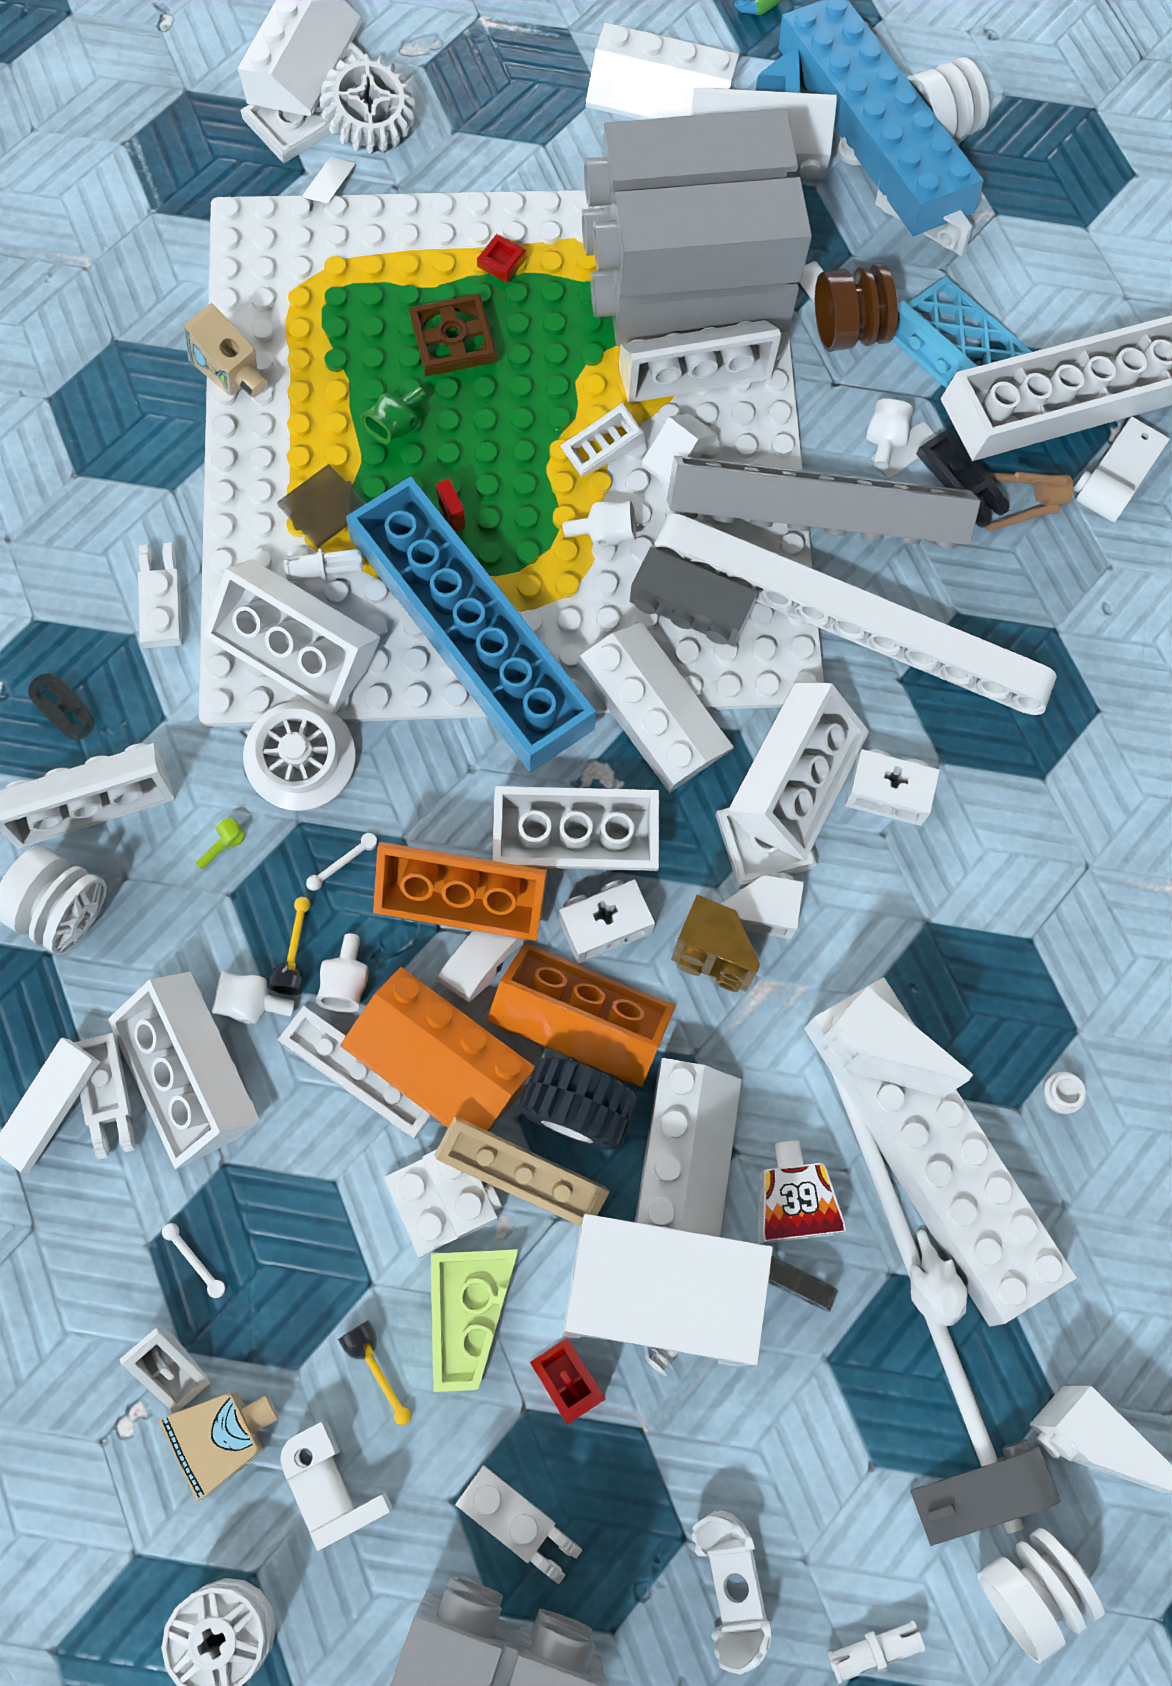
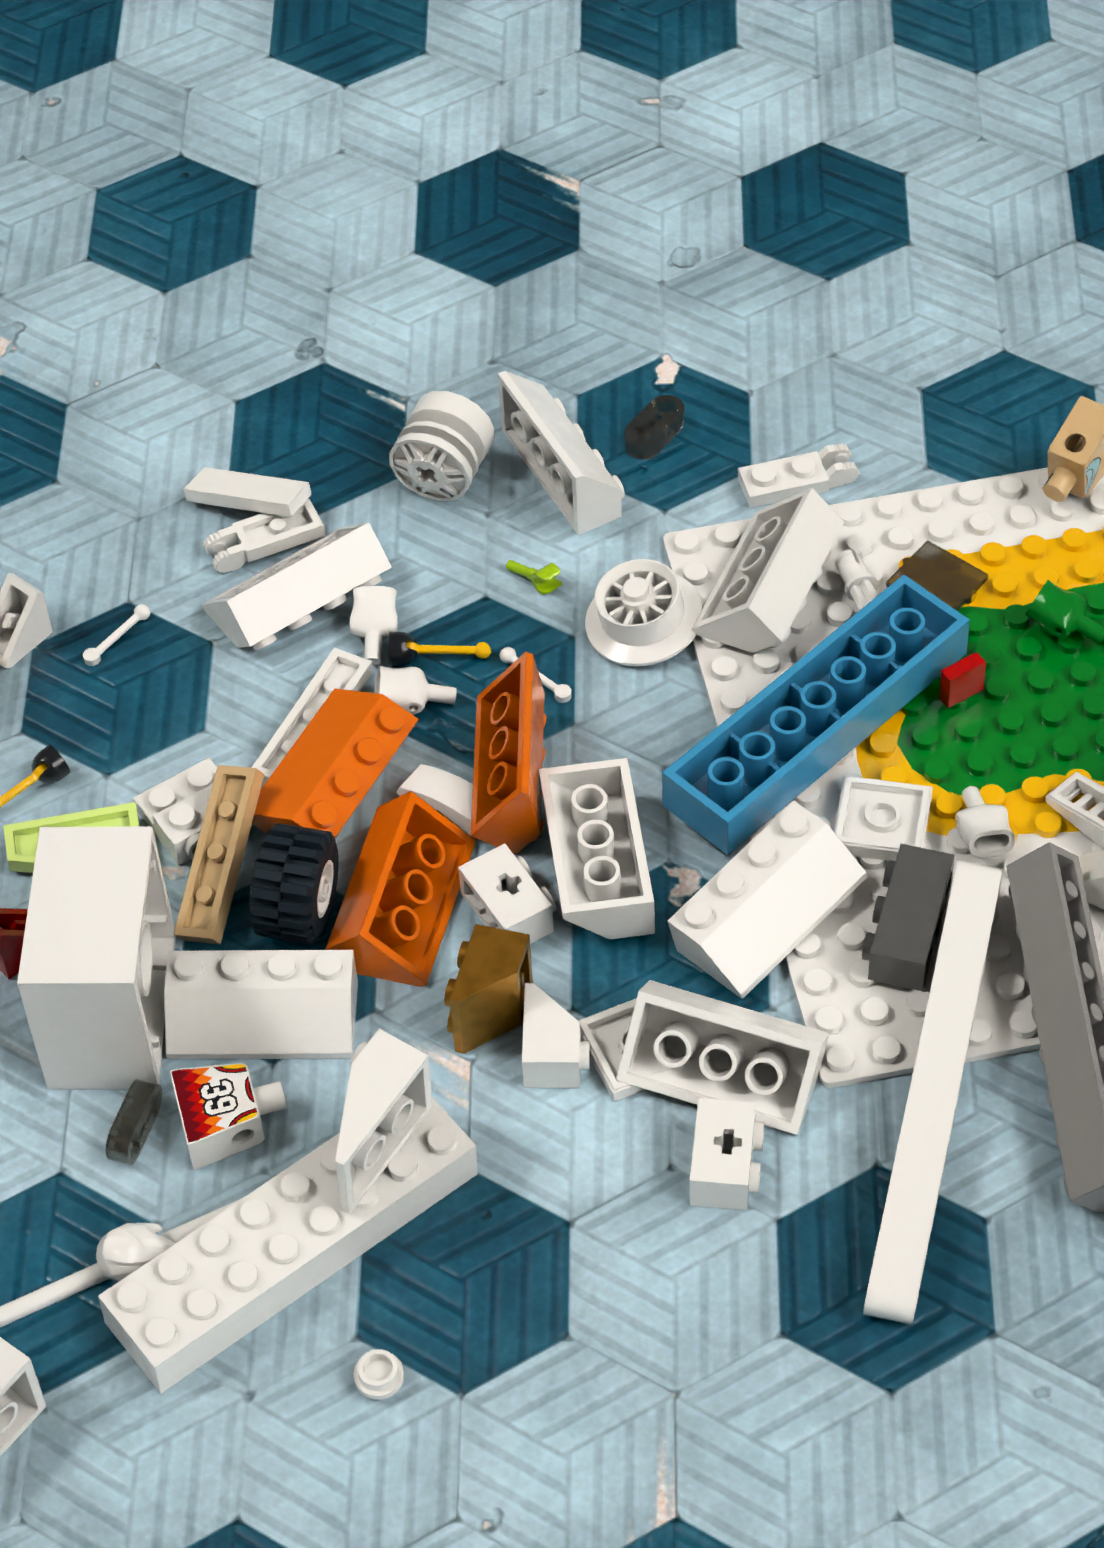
camera: 90 degrees right, 20 degrees down
none -> white tile [834,775,933,861]

